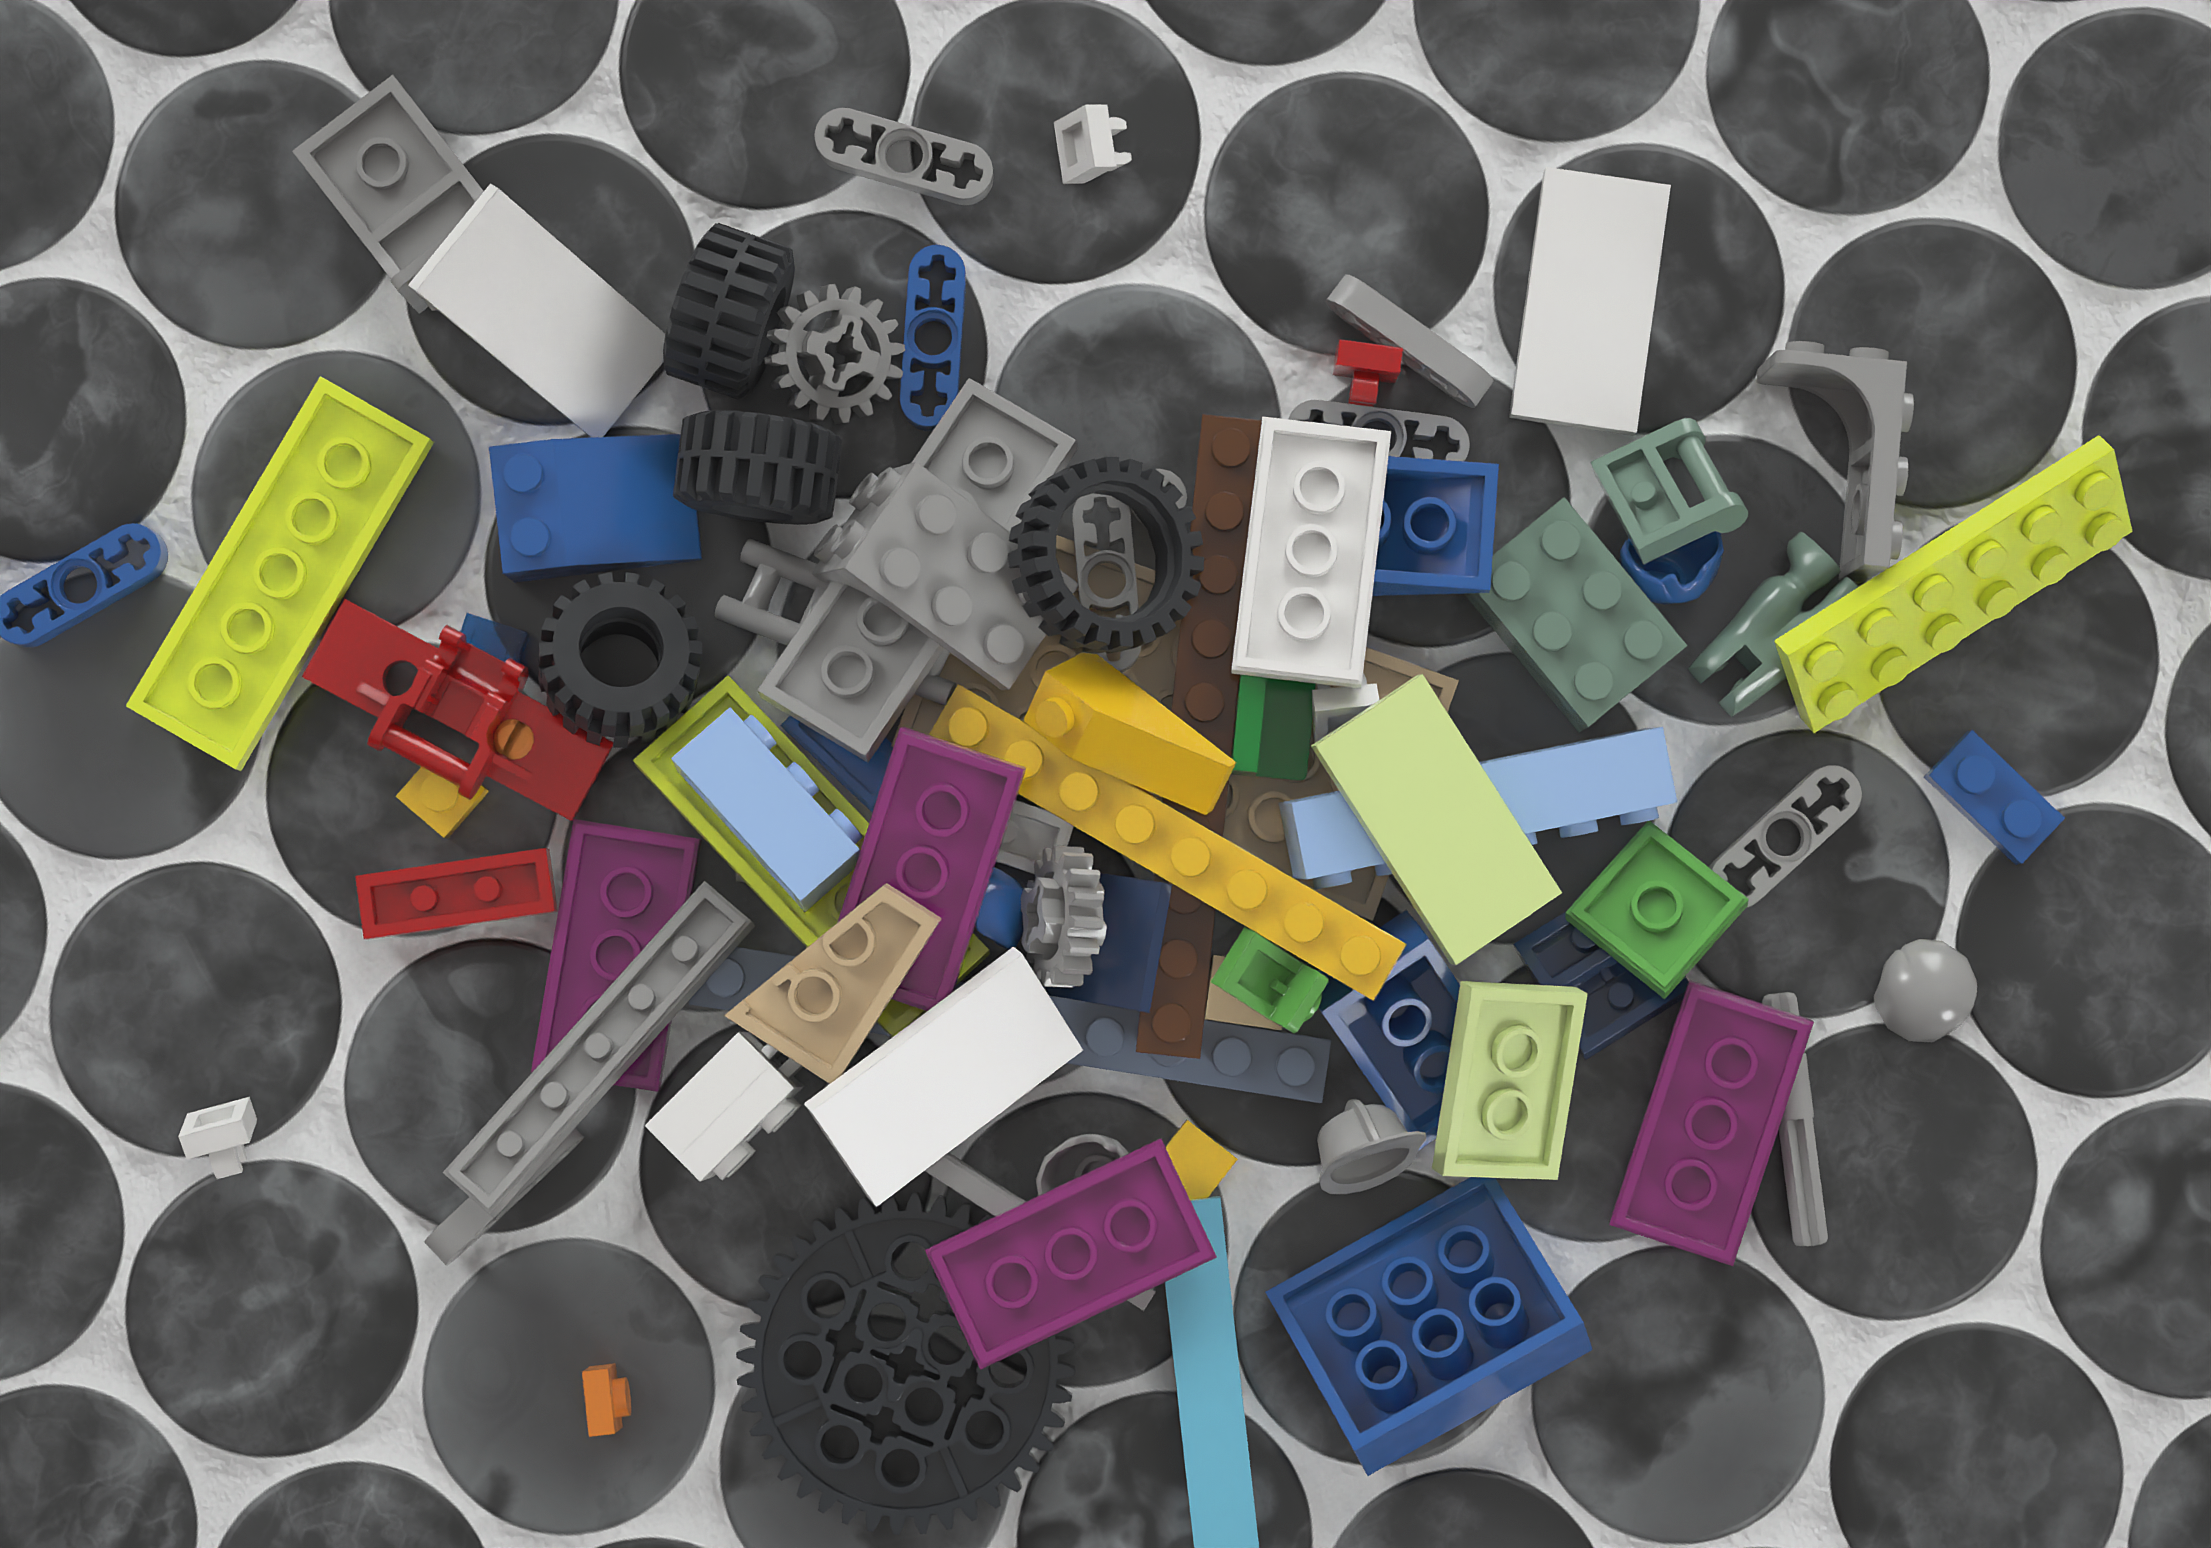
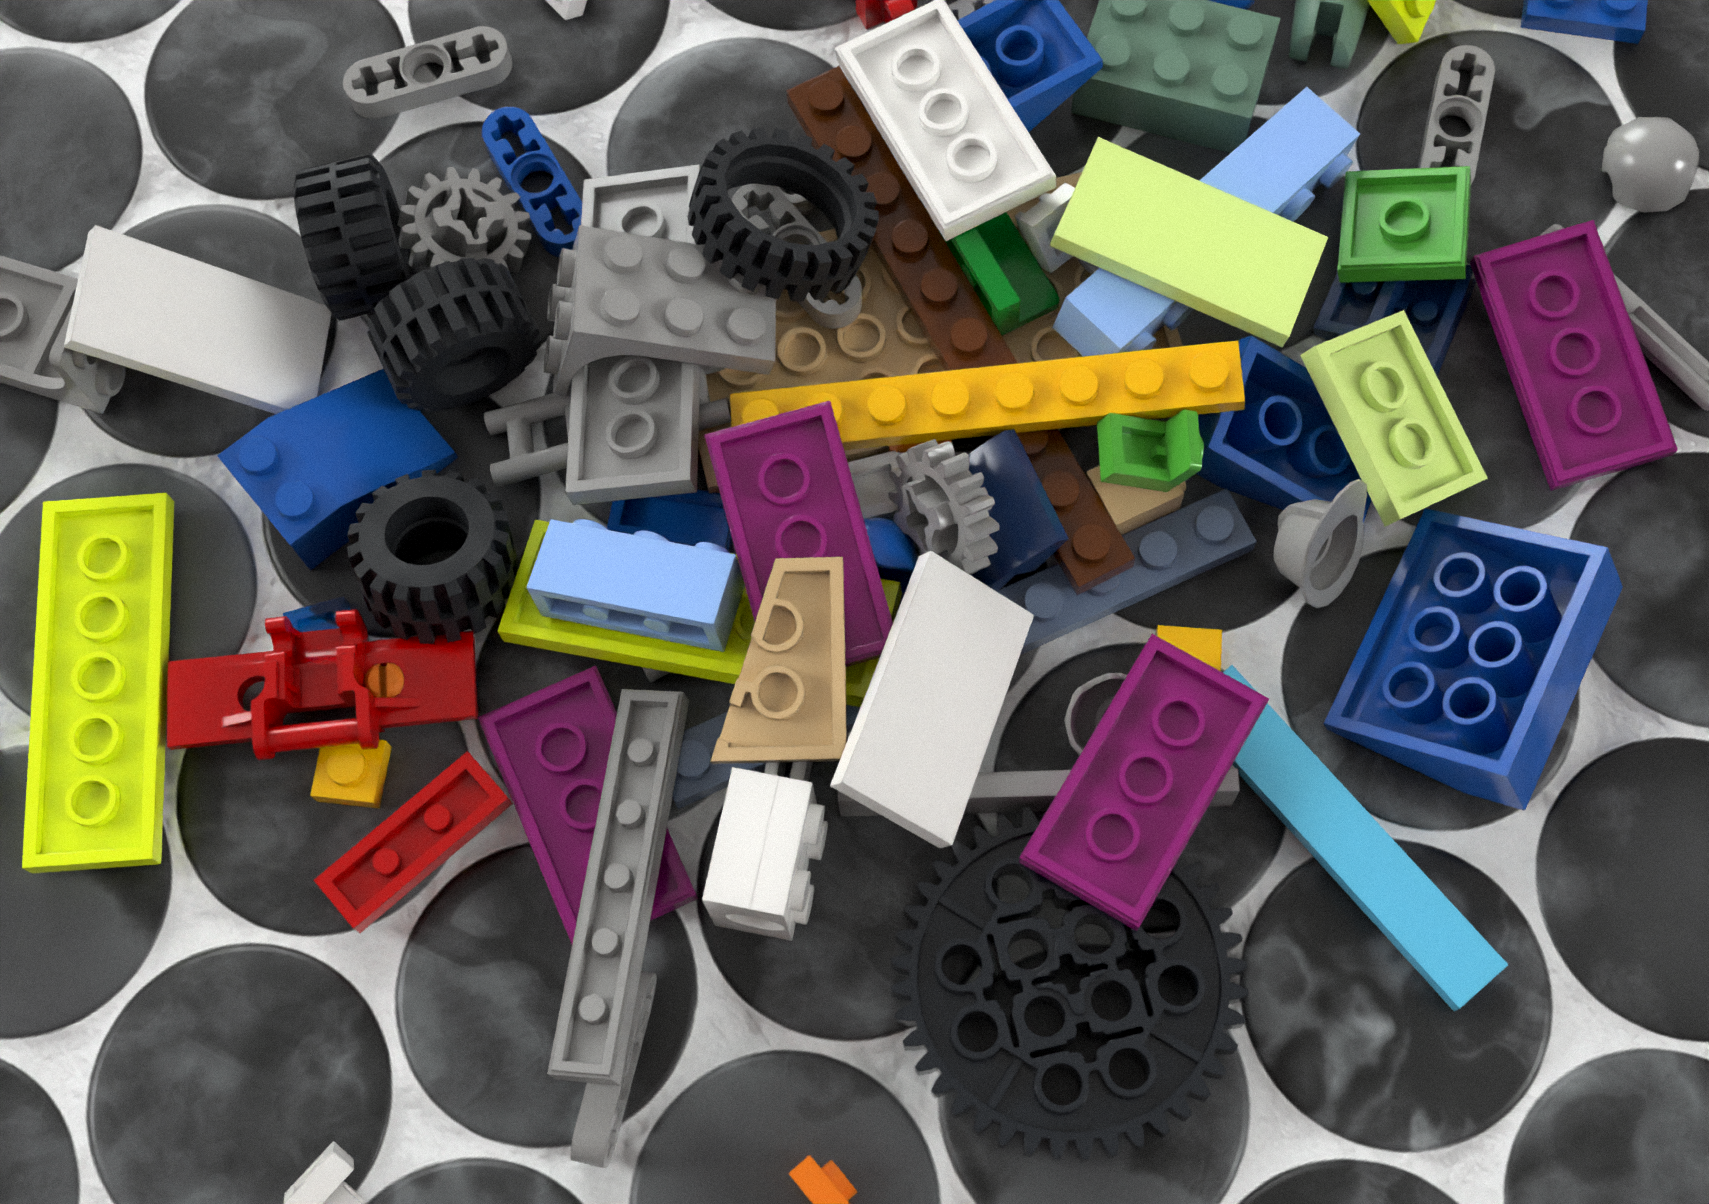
camera: 25 degrees left, 15 degrees down
yellow slope [1023,652,1236,815] -> none

